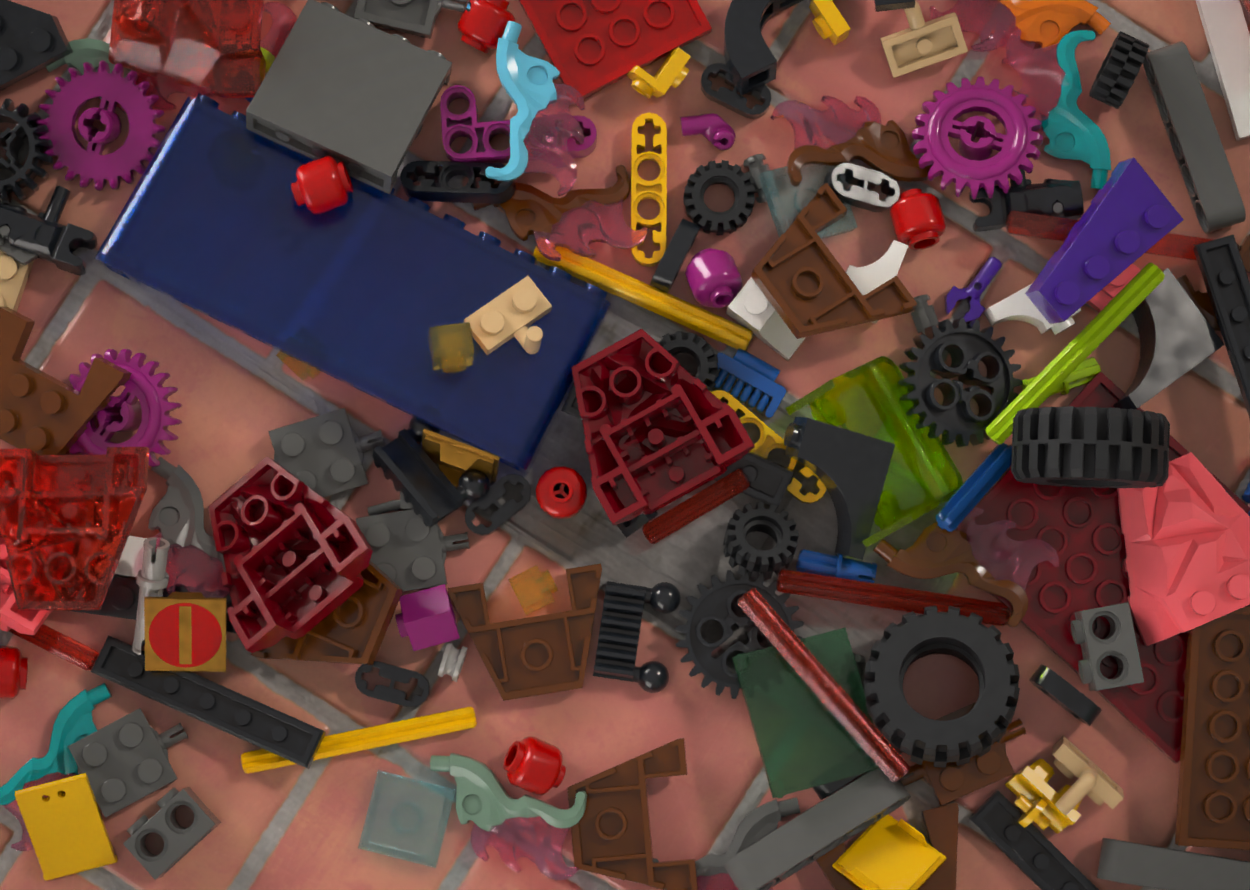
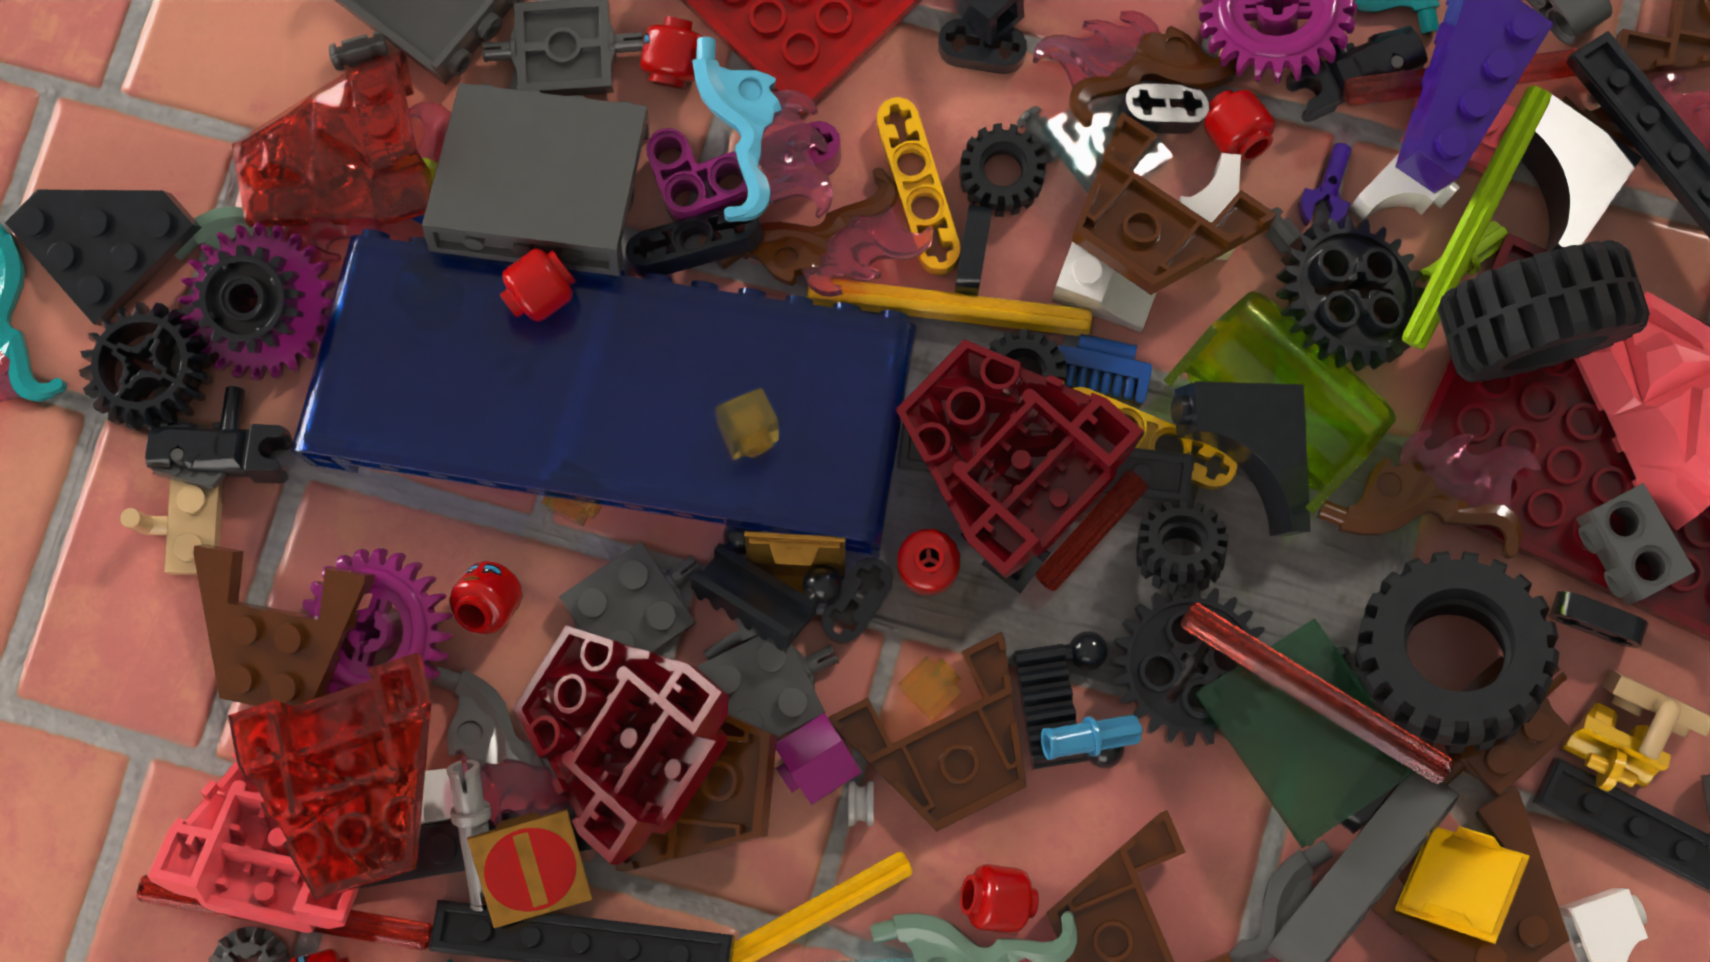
camera: 10 degrees left, 5 degrees down
black beam [355,661,430,707] -> none
tan plate [463,275,552,355] -> none
yellow bracket [627,47,691,98] -> none
magenta arm [680,113,736,151] -> none
magenta head [685,248,743,308] -> none
clear red axle [776,569,1010,626] -> none
blue axle [796,549,877,588] -> none
blue axle [935,443,1012,532] -> none
none -> black gear [192,245,305,354]
none -> red head [449,561,523,635]
none -> dark azure axle [1041,715,1143,760]

